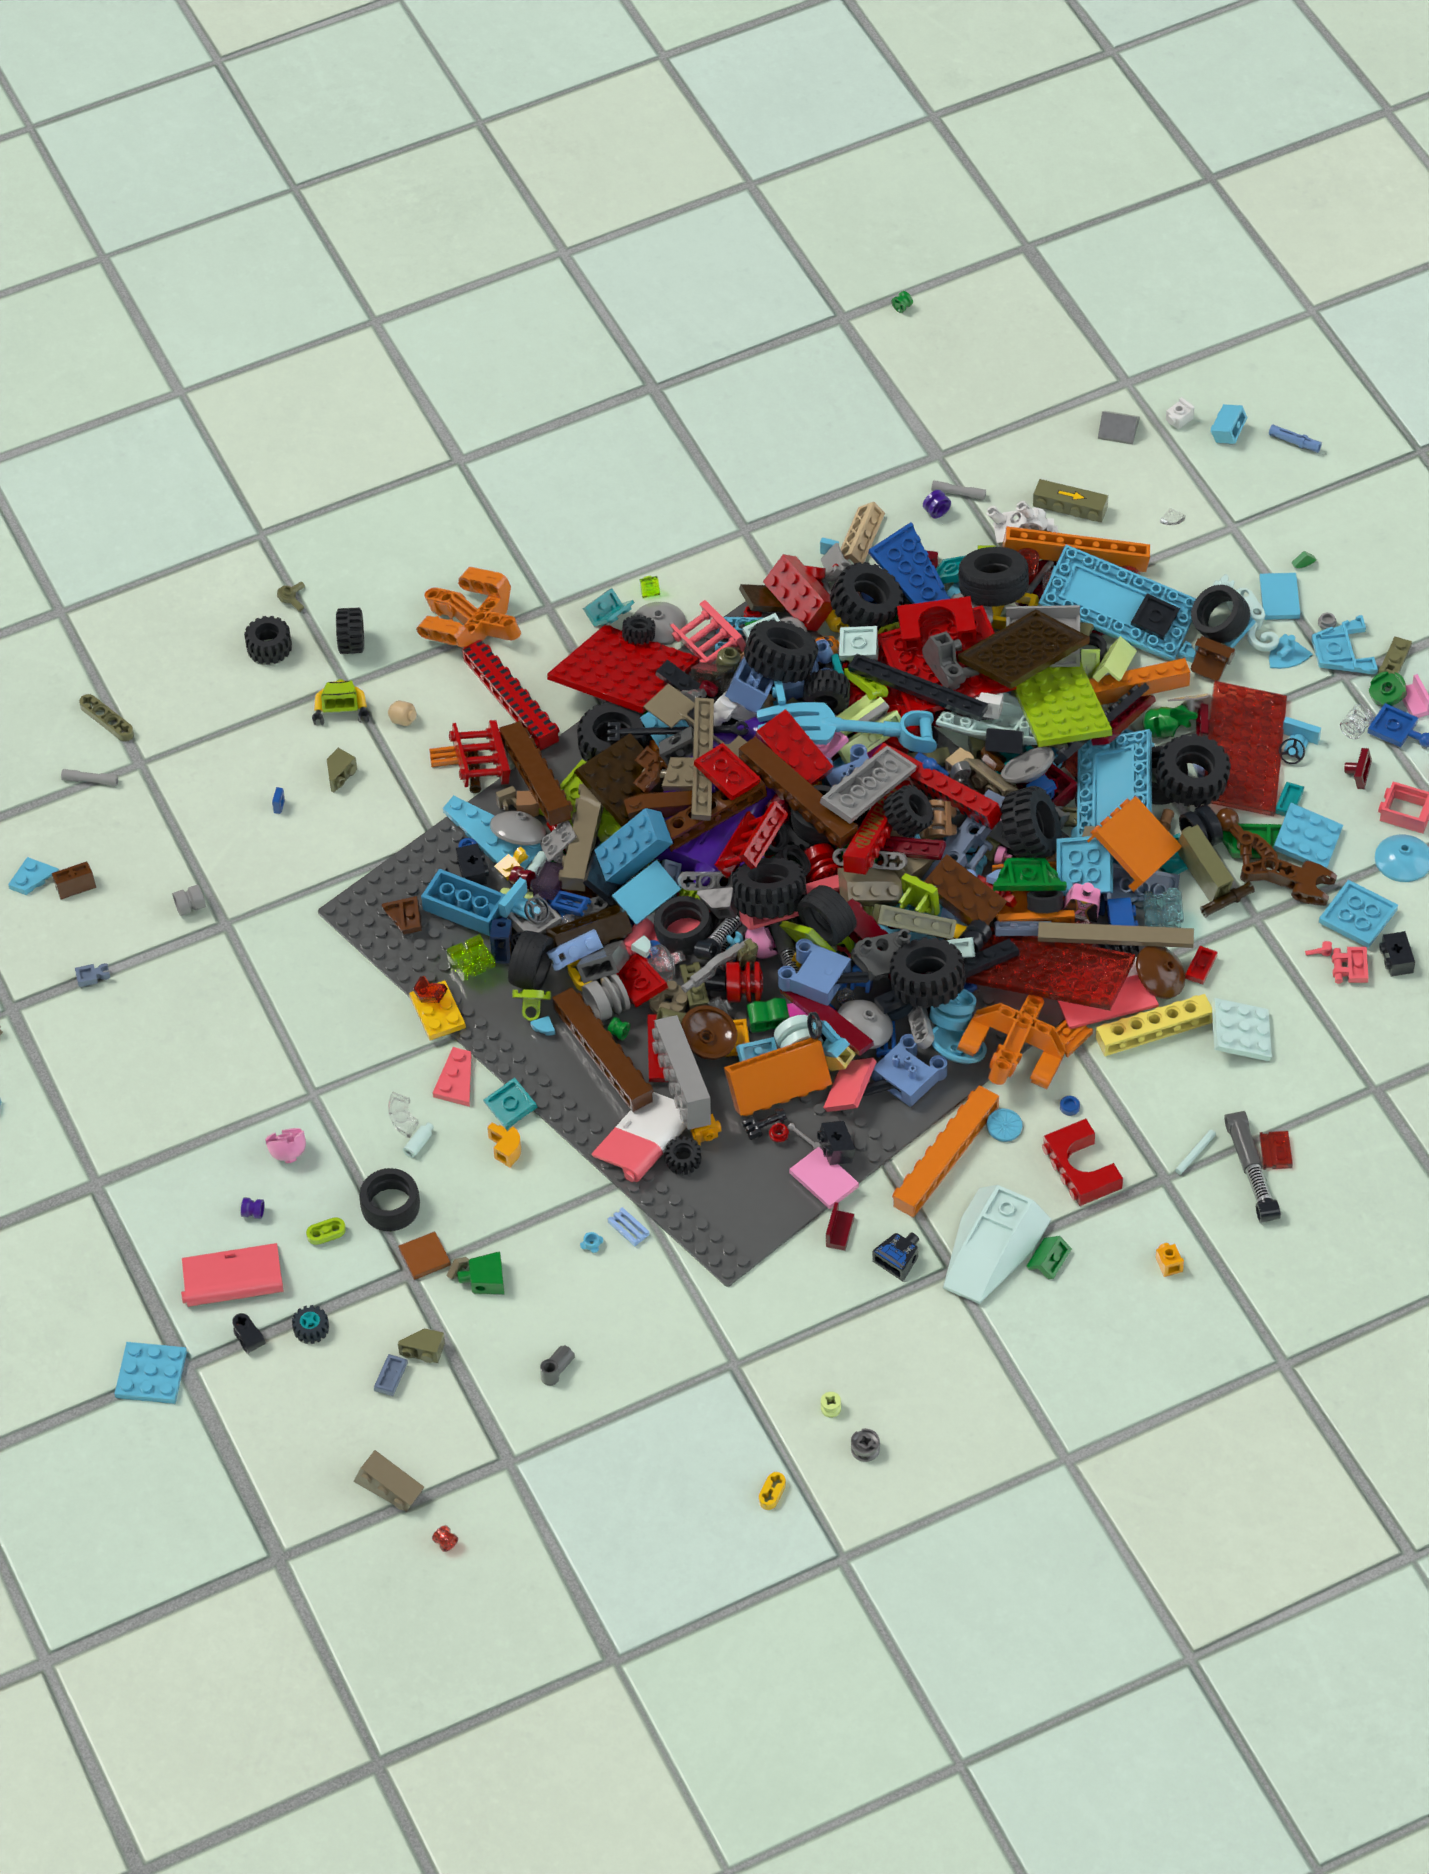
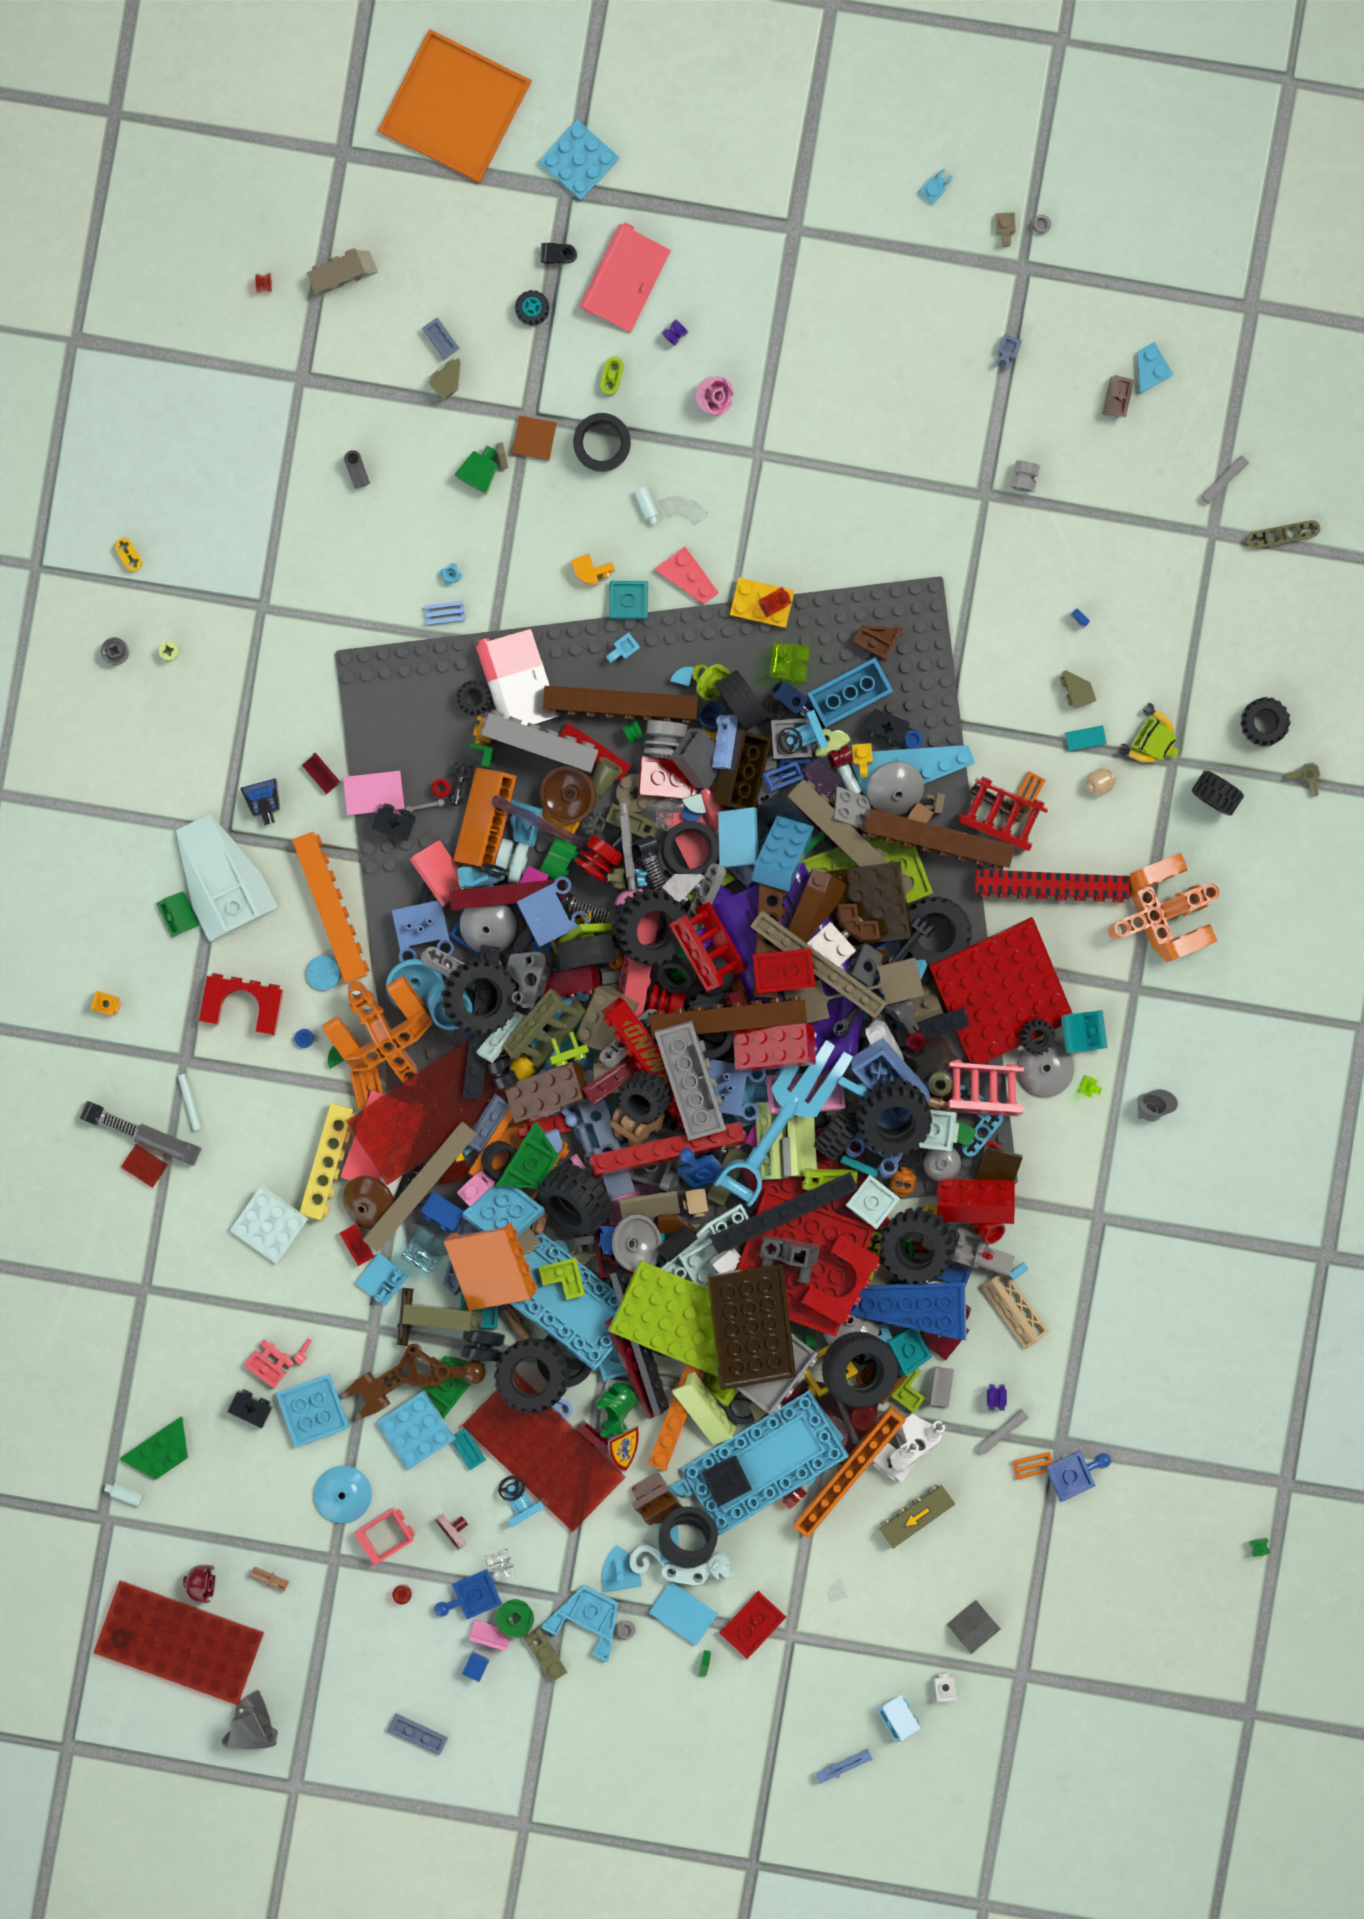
camera: 125 degrees right, 35 degrees up
none -> green tile [328,1045,345,1069]
none -> medium azure hinge [356,1253,409,1307]
none -> orange tile [378,29,532,183]
none -> green panel [469,743,494,769]
none -> axle [491,795,588,851]
none -> lime plate [538,1258,585,1300]
none -> medium azure plate [606,632,640,664]
none -> dark blue hair [697,701,727,732]
none -> red plate [719,1590,787,1659]
none -> light grey panel [929,1366,954,1407]
none -> orange tile [1012,1451,1053,1480]
none -> plate [1045,1451,1111,1502]
none -> teal tile [1065,725,1107,751]
none -> dark grey piece [1137,1089,1178,1122]

